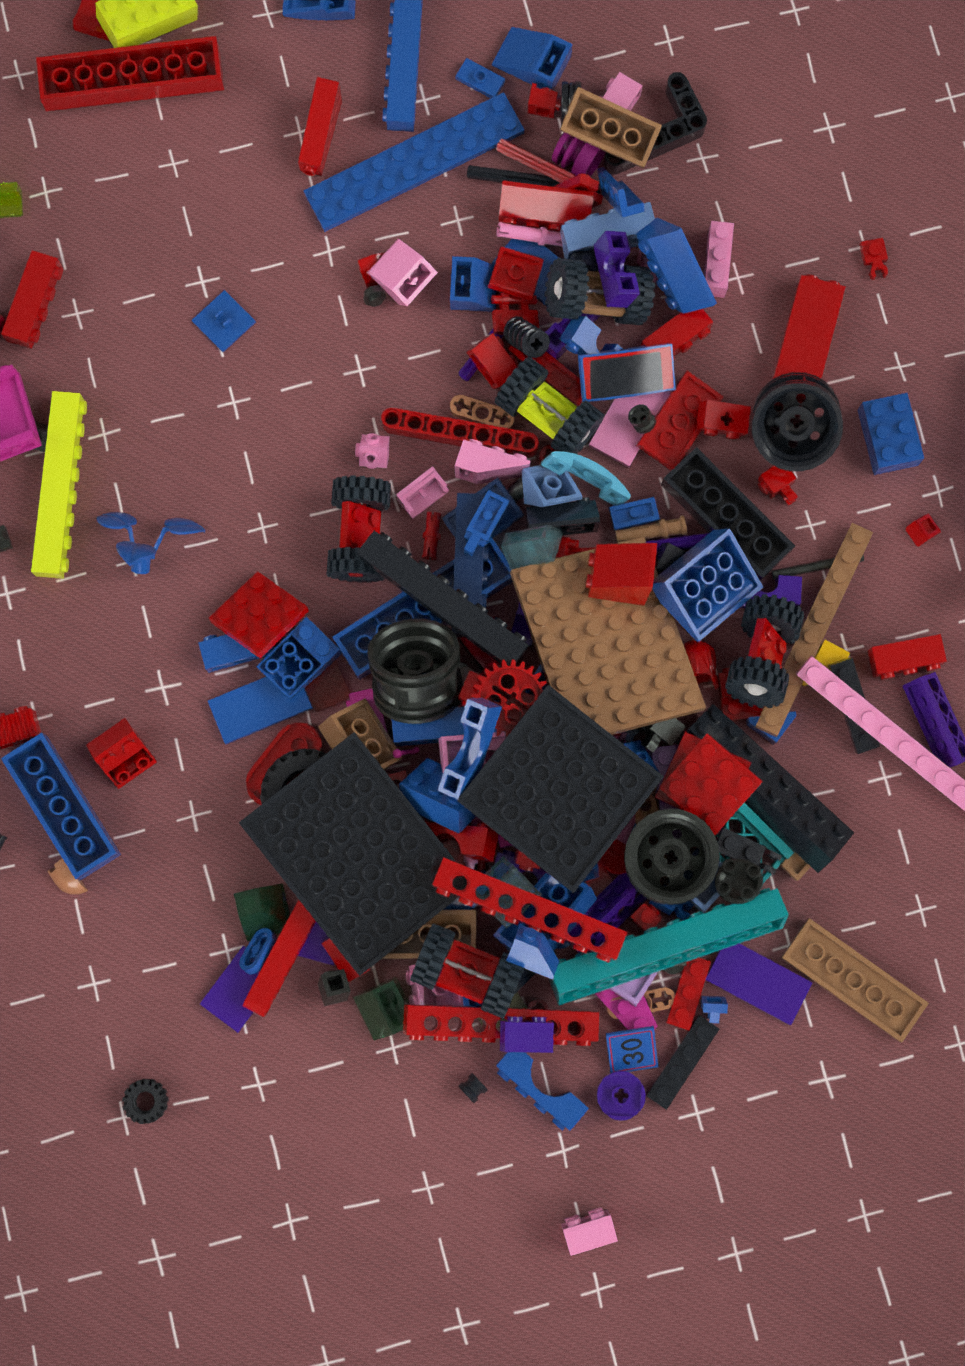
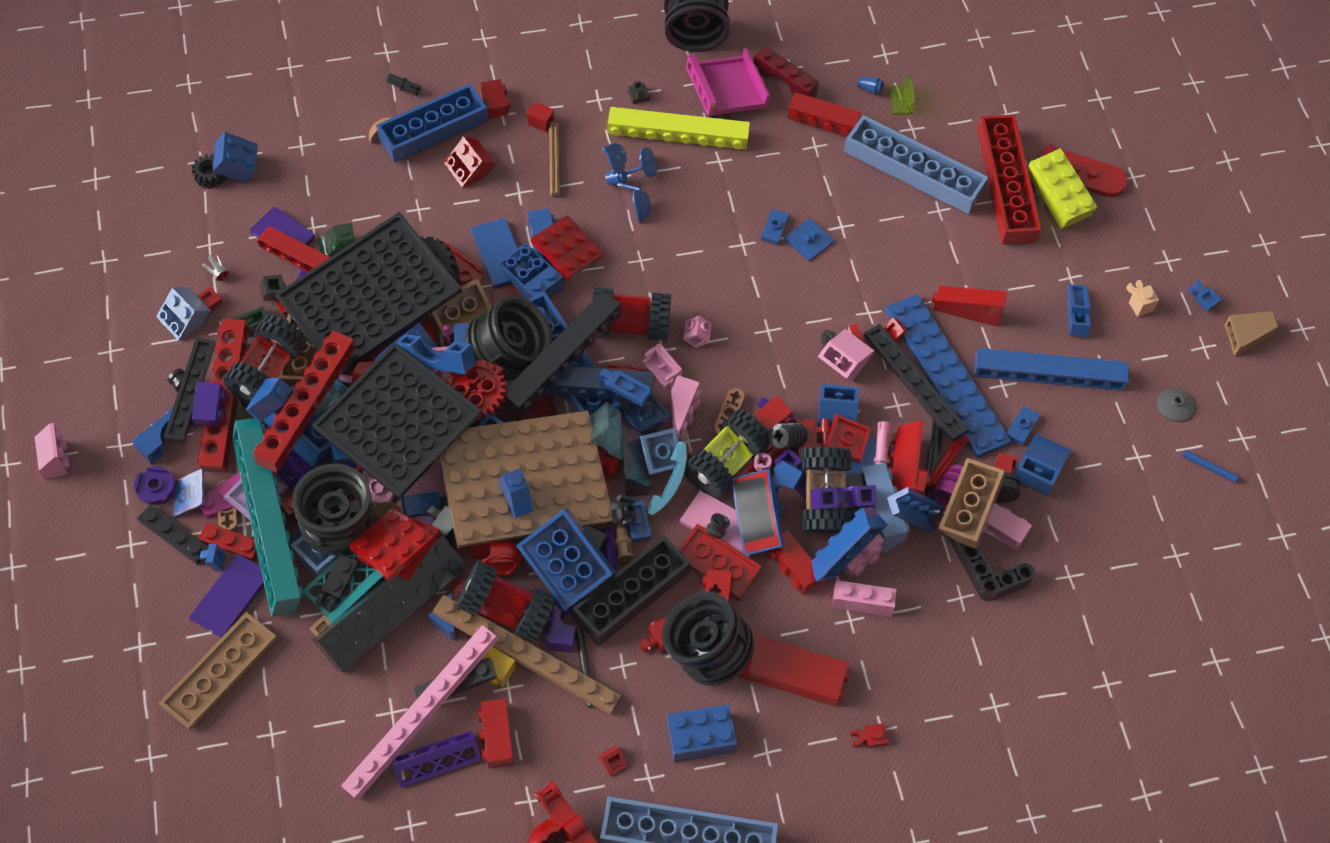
camera: 90 degrees right, 20 degrees down
blue plate [239,928,277,975] -> none
red beam [381,408,539,458] -> none
red slope [585,543,657,606] -> none
pearl dark grey dish [715,859,763,904] -> none
none -> medium blue slope [156,287,211,341]
none -> black plate [164,338,216,444]
none -> red plate [197,287,222,310]
none -> flat silver piece [202,255,229,281]
none -> blue brick [213,132,258,183]
none -> blue slope [498,468,534,519]
none -> red brick [526,102,555,132]
none -> medium nougat axle [549,122,560,197]
none -> black brick [610,494,638,528]
none -> bright pink bush [754,453,772,471]
none -> blue plate [761,209,789,245]
none -> medium blue brick [844,115,988,214]
none -> black plate [864,324,968,442]
none -> red plate [884,317,908,343]

